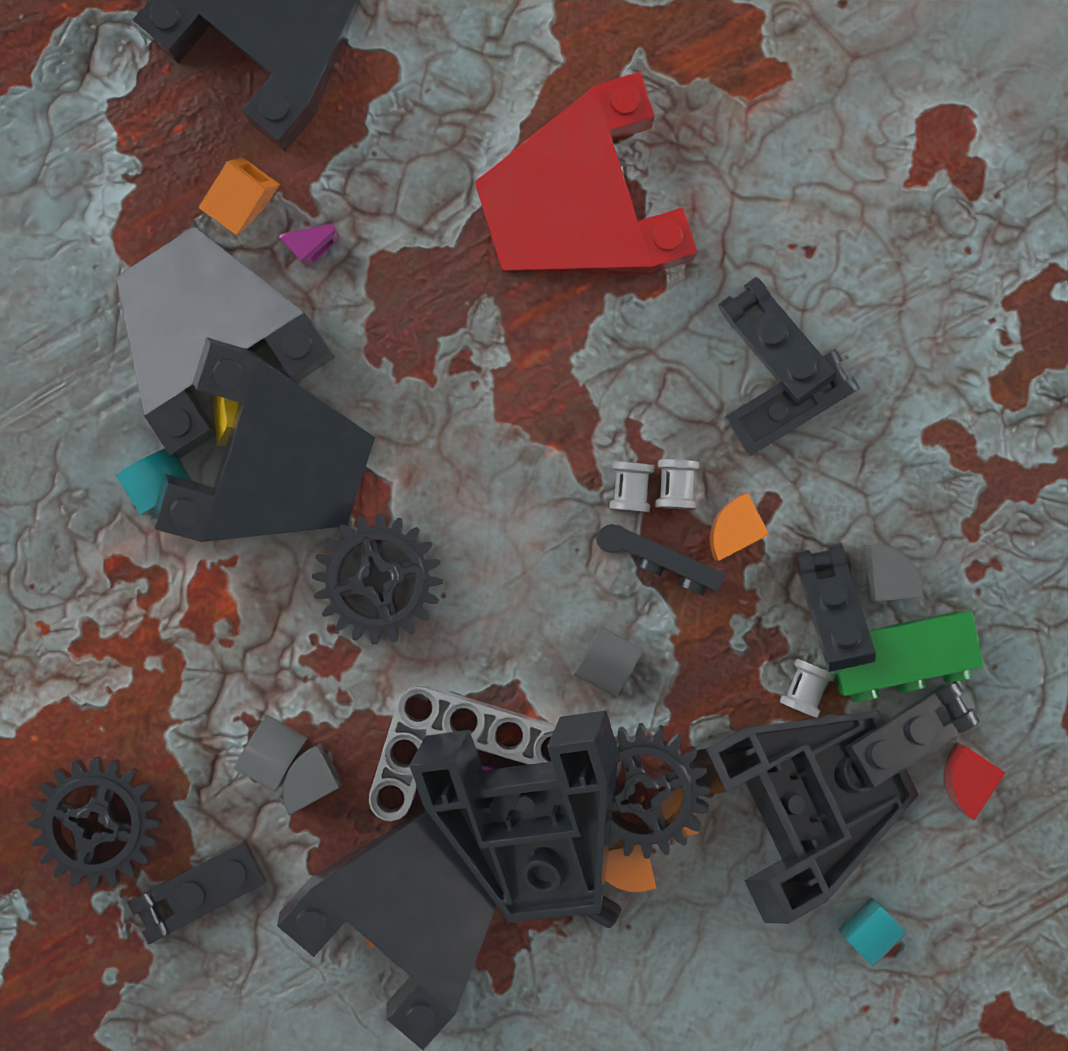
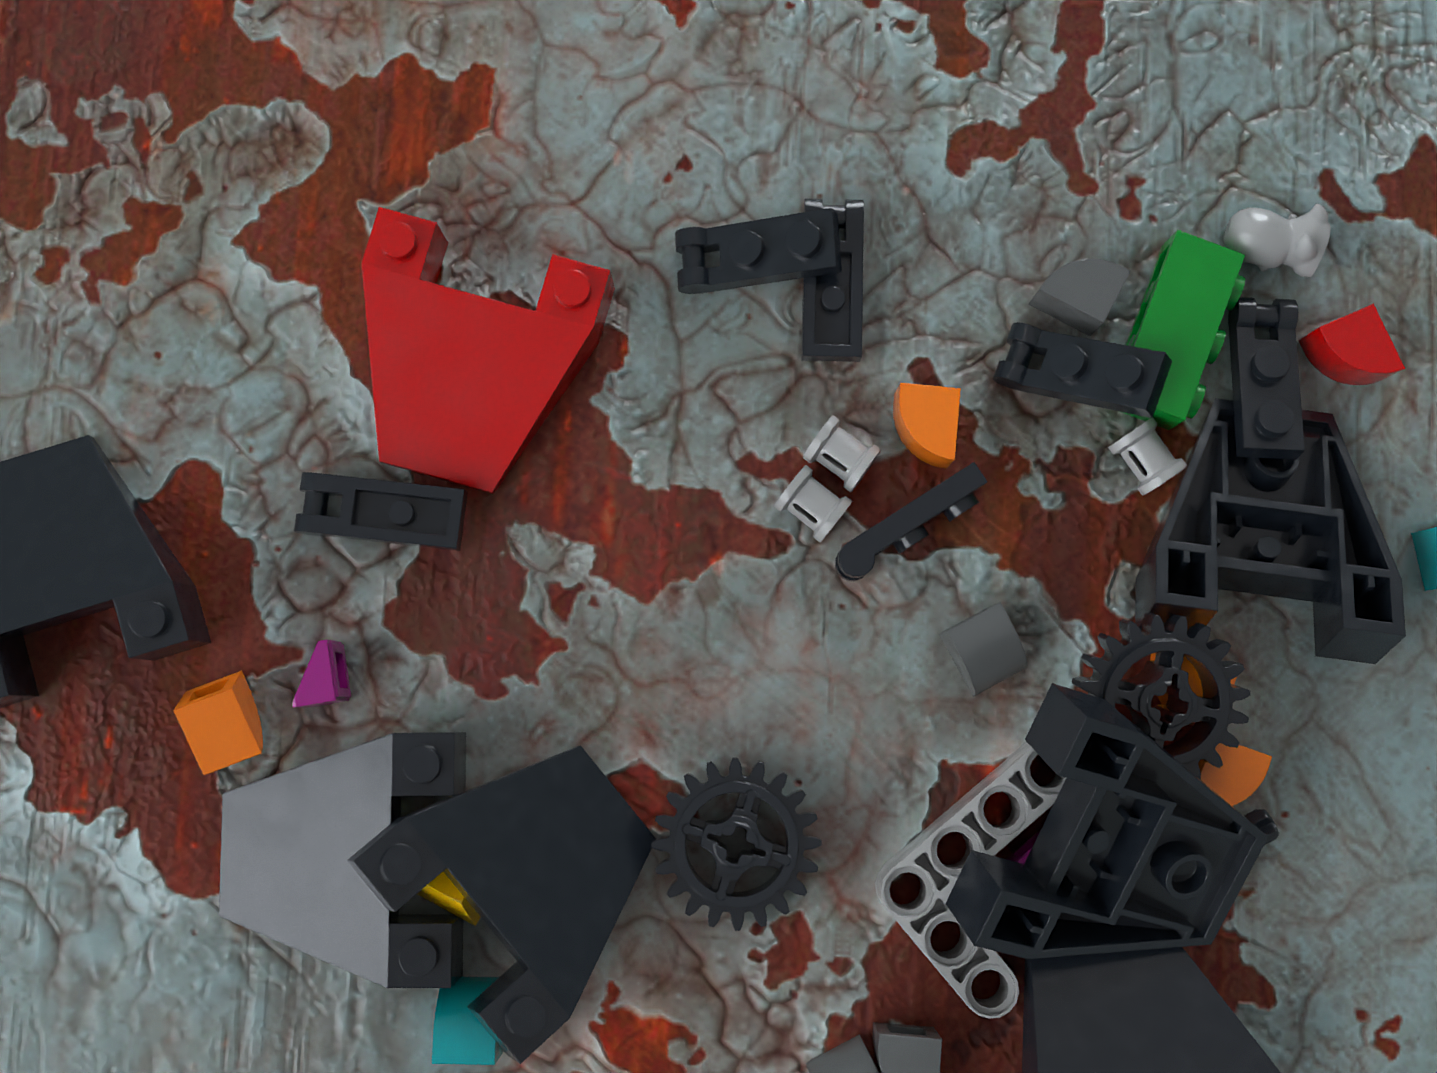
camera: 55 degrees left, 5 degrees down
none -> black plate [294,472,468,551]
none -> light grey animal [1223,203,1331,278]

